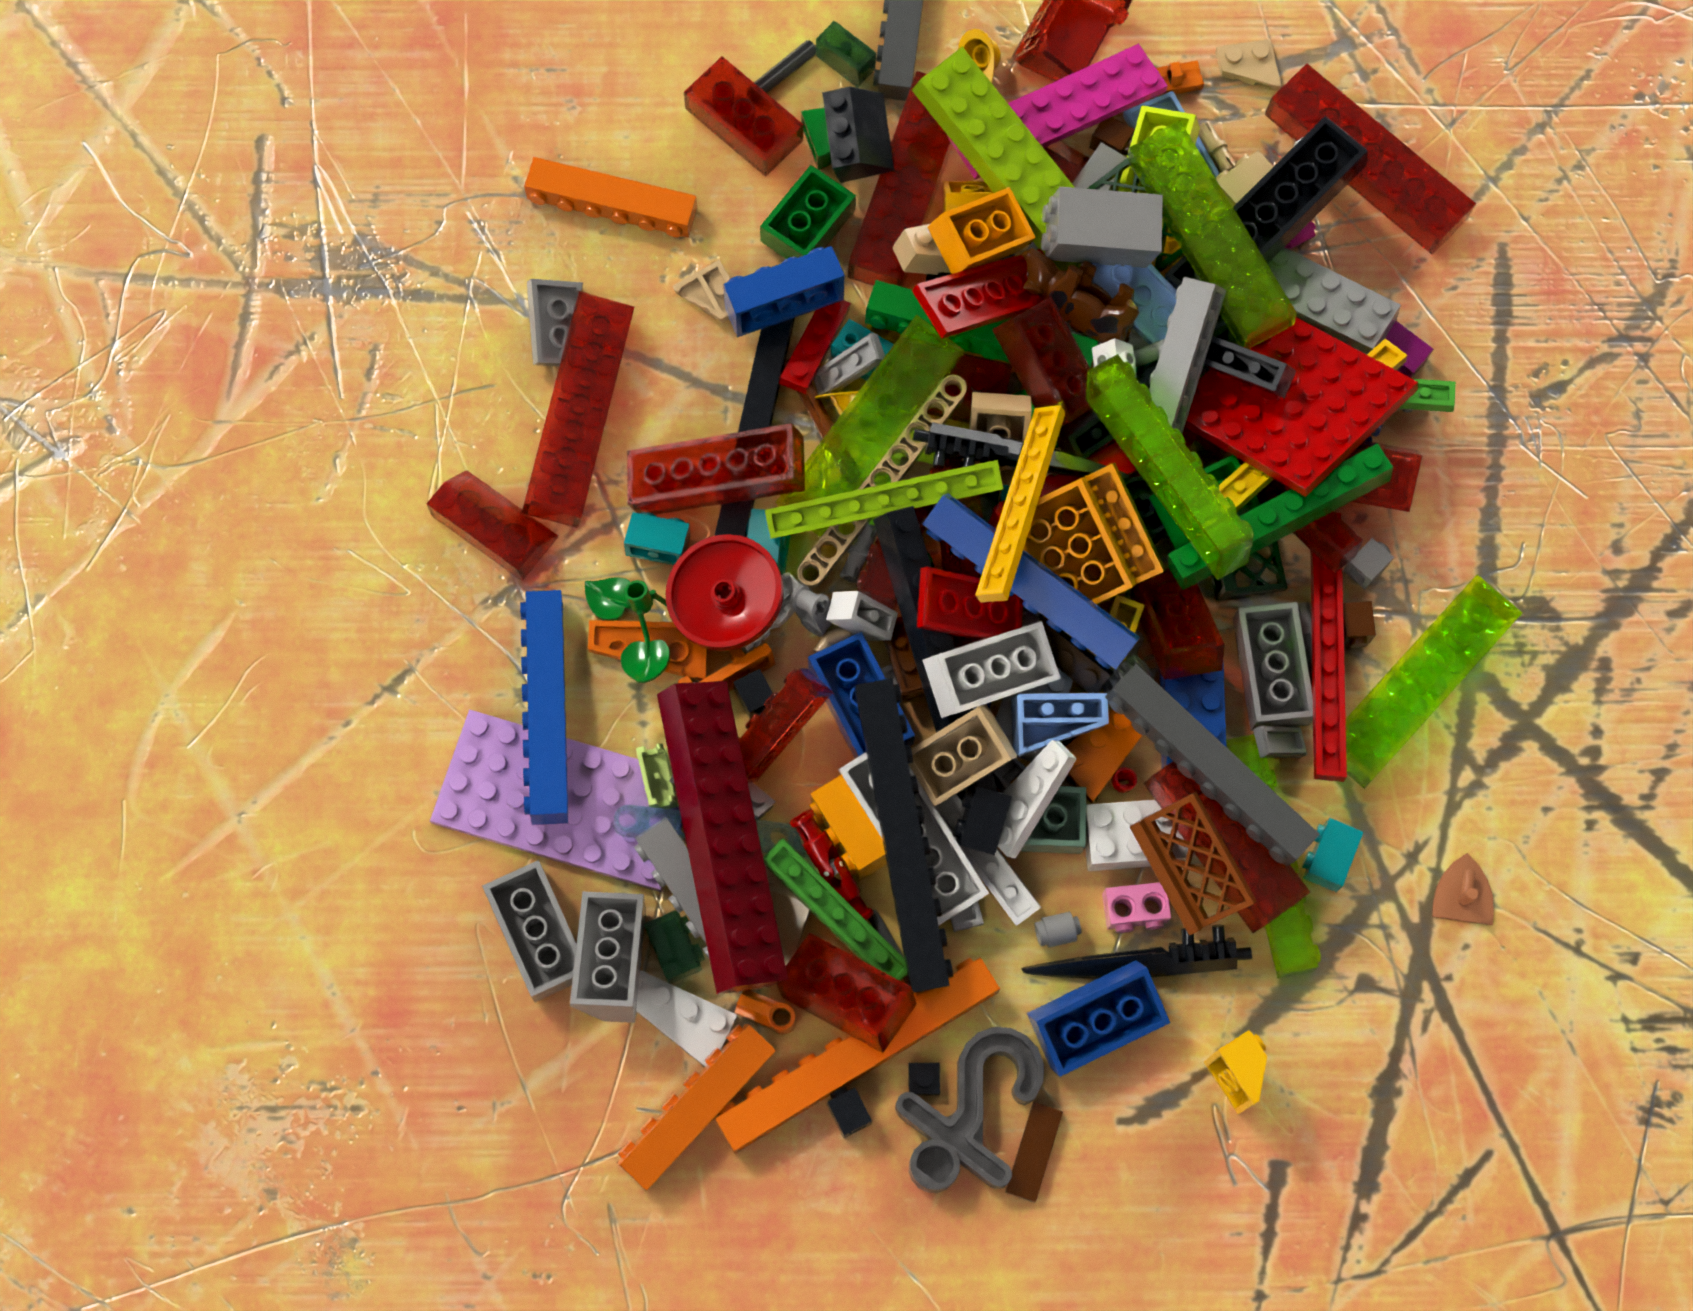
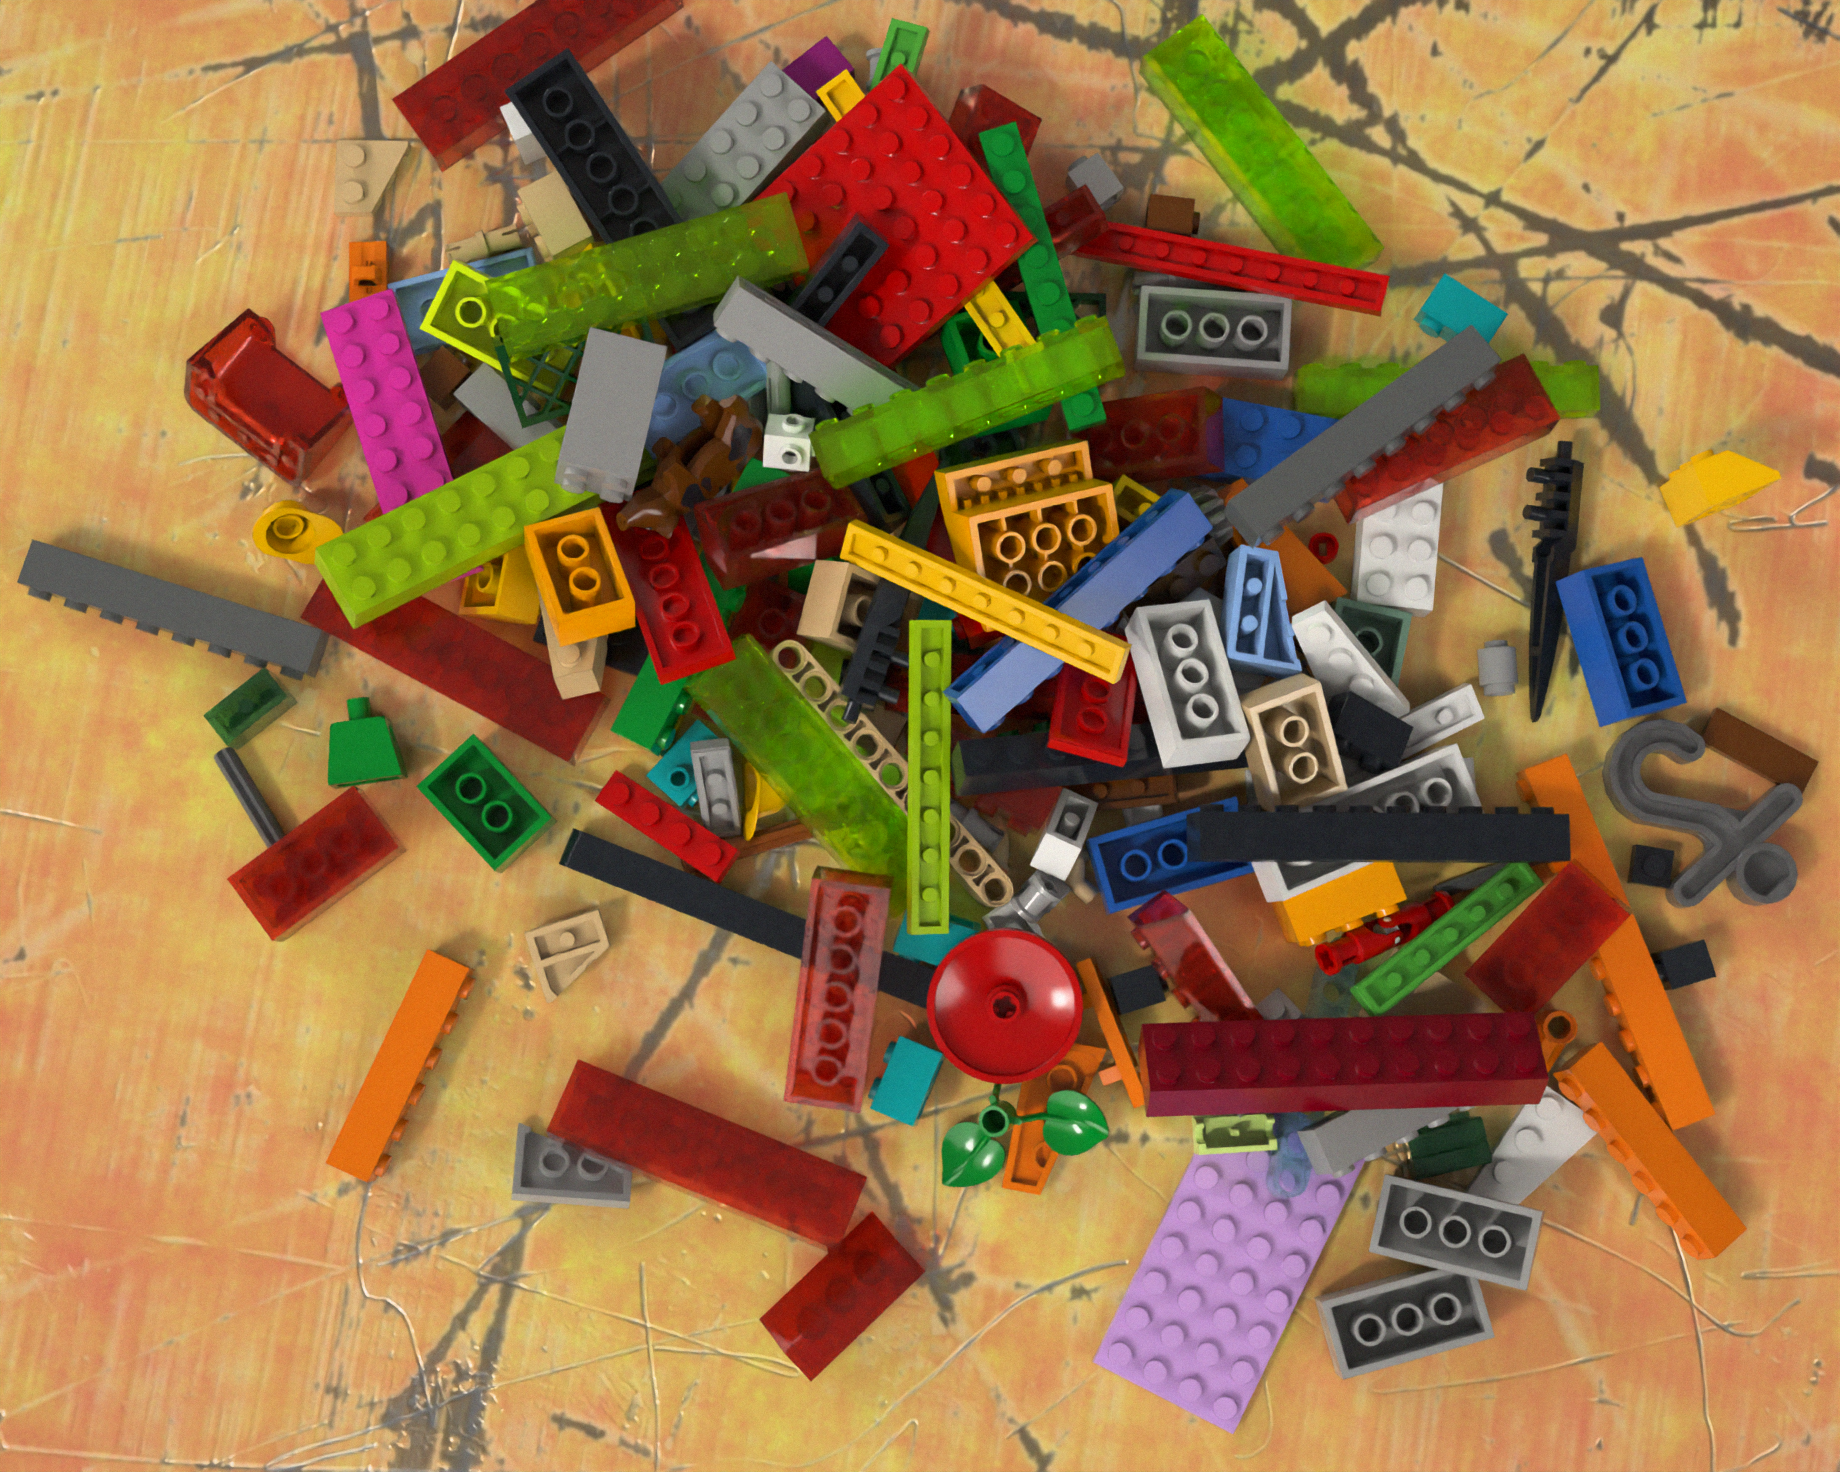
camera: 80 degrees left, 10 degrees up
blue brick [520,590,568,825] -> none
blue brick [723,246,845,338] -> none
black slope [822,86,895,183] -> none
bright pink brick [1102,882,1171,933] -> none
dark orange fence [1130,792,1257,936] -> none
light grey tile [1253,726,1307,758] -> none
nougat shield [1432,853,1494,925] -> none

